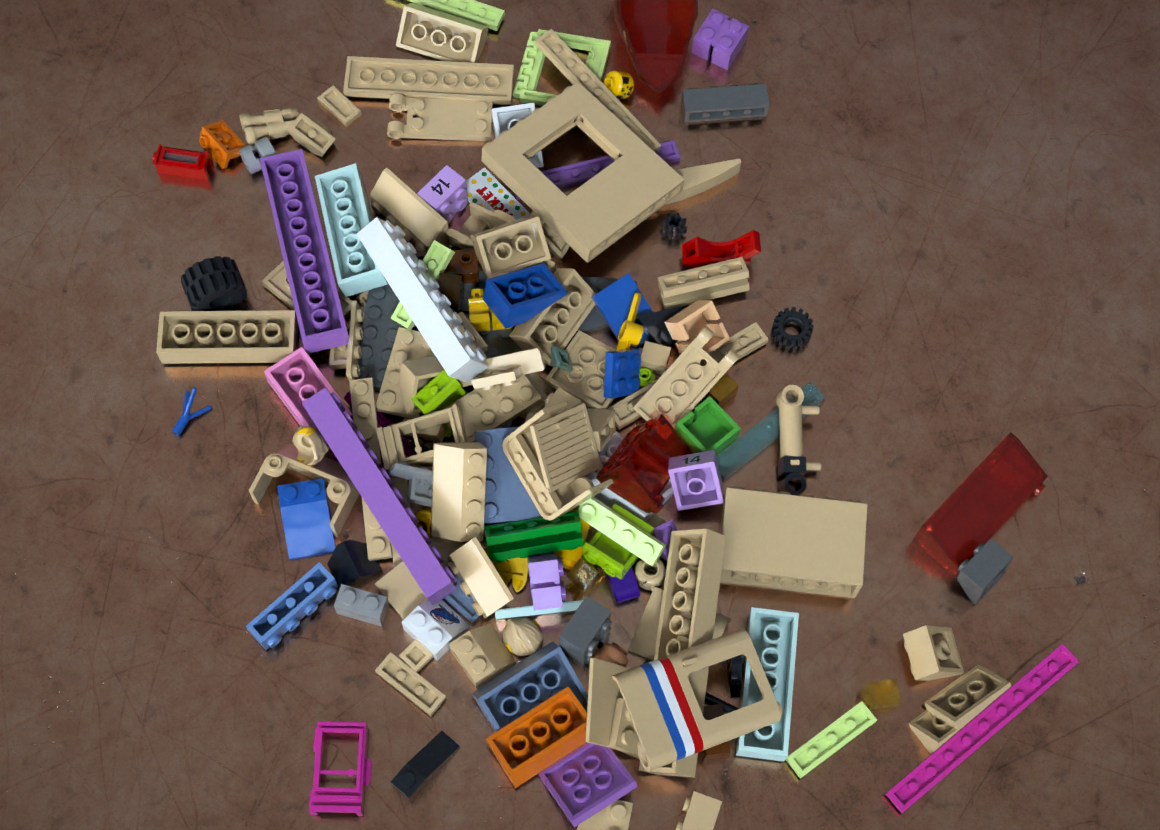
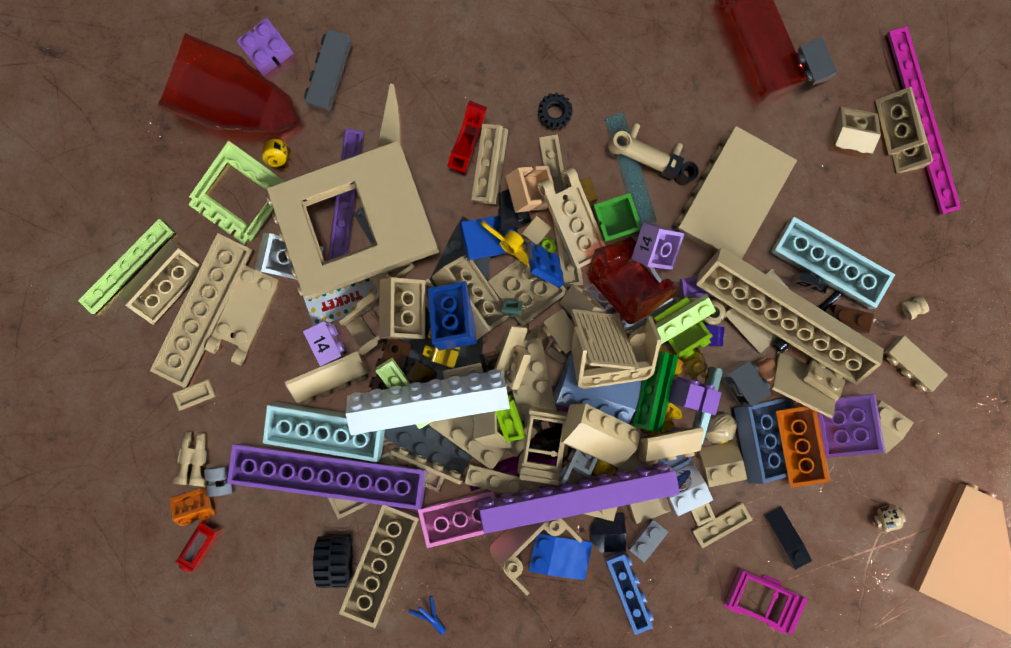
camera: 65 degrees left, 20 degrees up
tan slope [288,113,336,157] -> none
tan hair [292,426,330,465] -> none
tan plate [535,29,661,153] -> none
tan piece [612,629,783,771] -> none
black gear [661,213,688,240] -> none
yellowish green plate [785,701,877,779] -> none
clear yellow brick [862,679,901,711] -> none
none -> tan wheel [902,295,929,320]

